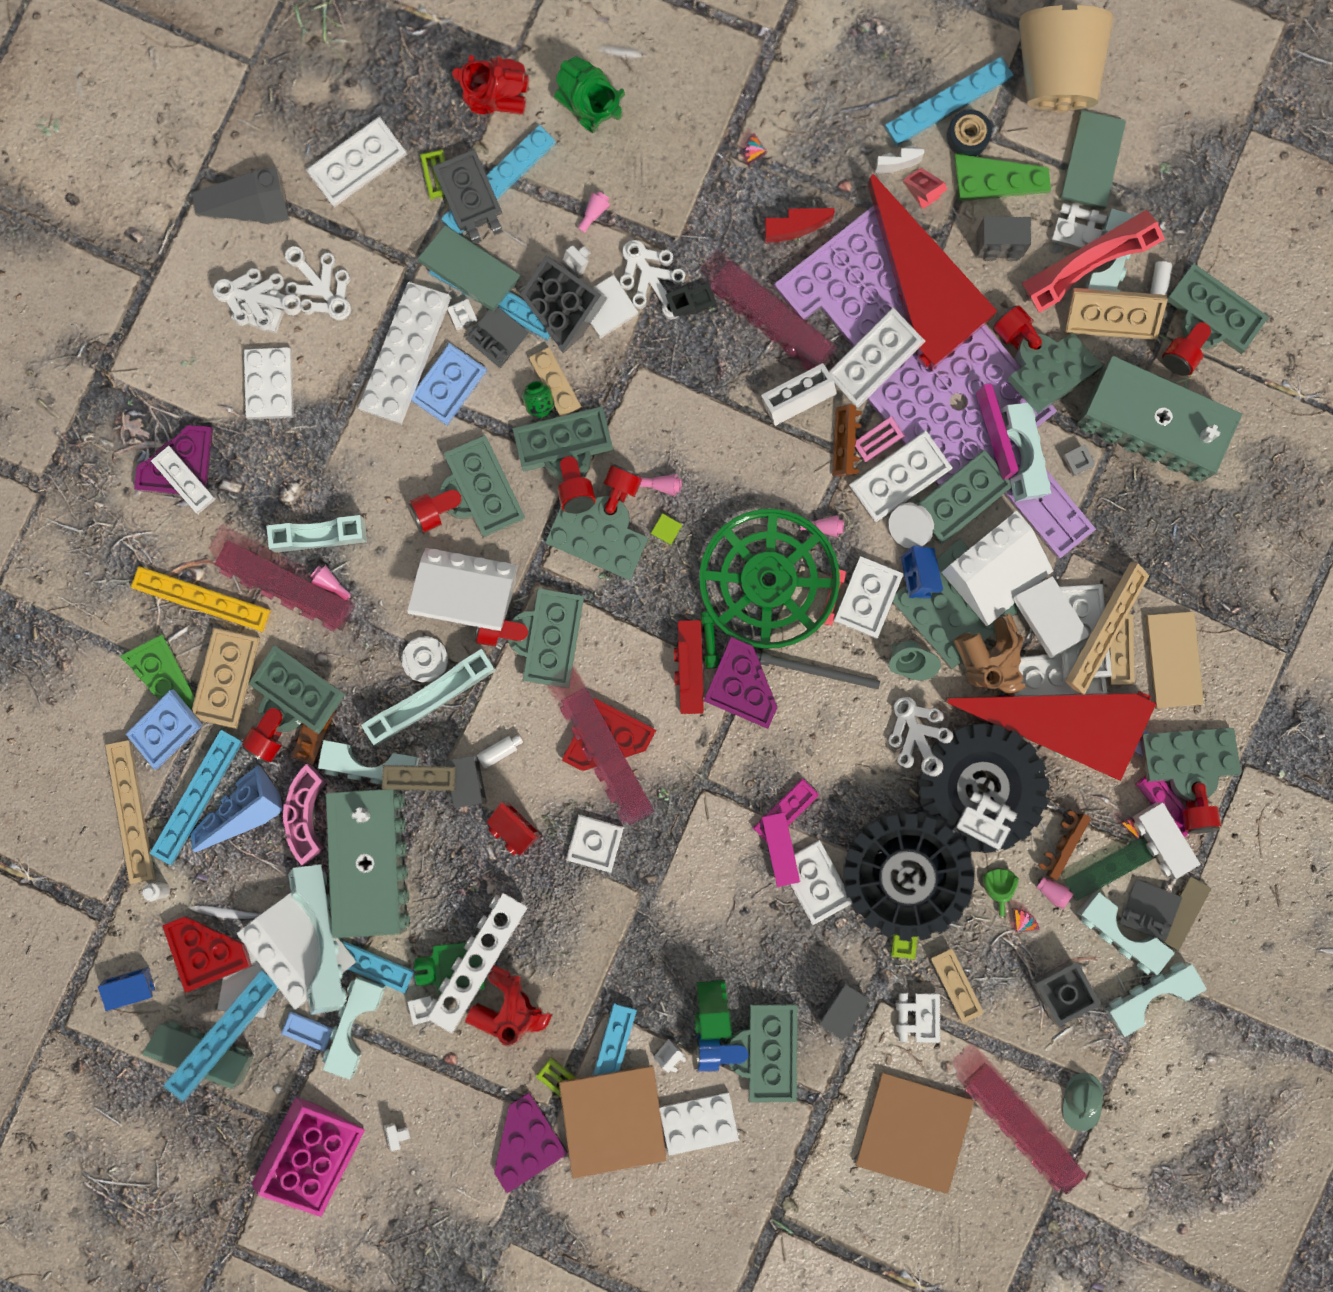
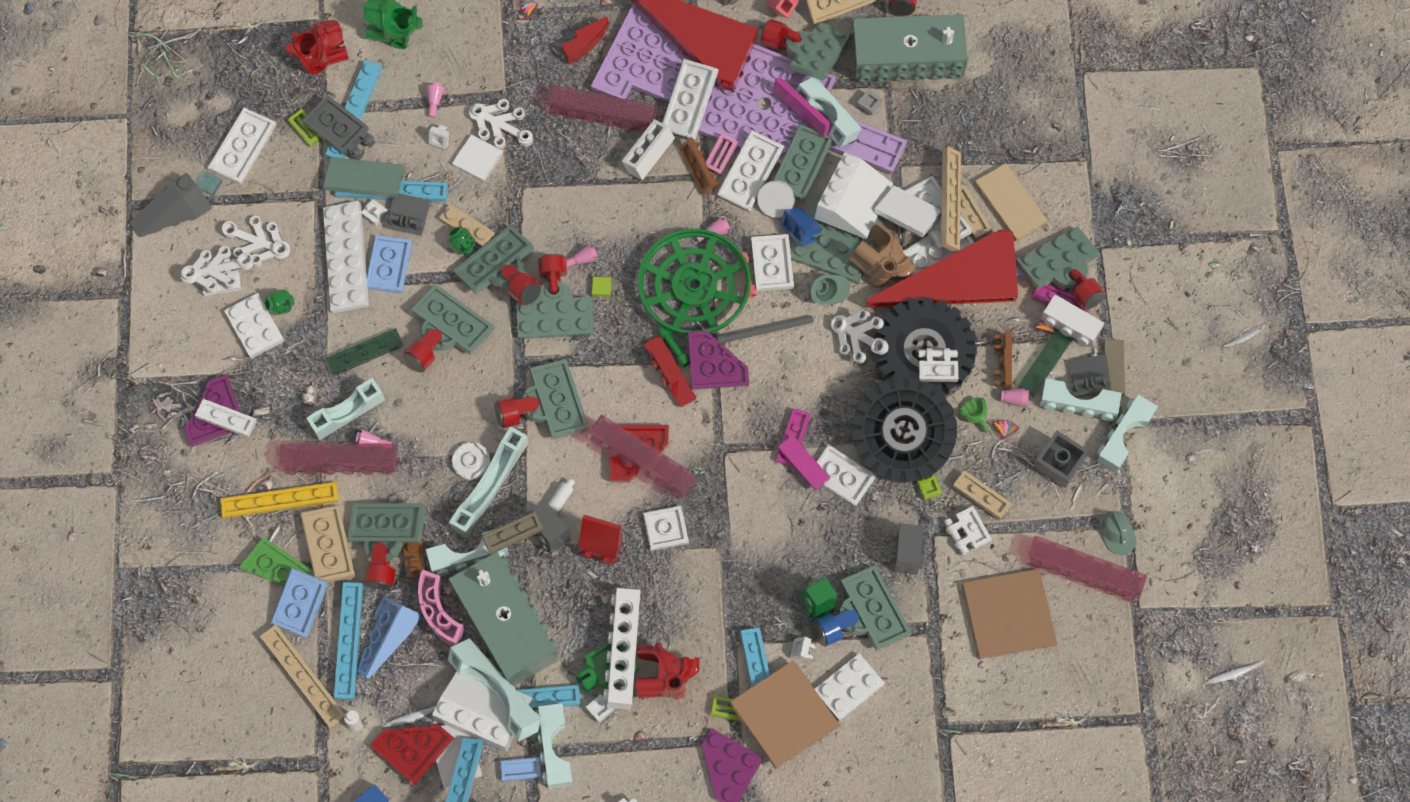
camera: 30 degrees left, 15 degrees down
white slope [408,548,517,631] -> none
dark grey wedge [520,256,608,353] -> none
pearl dark grey slope [665,283,717,317] -> none
none -> clear light blue tile [197,171,223,196]
none -> green head [264,289,294,315]
none -> clear green tile [326,328,404,376]

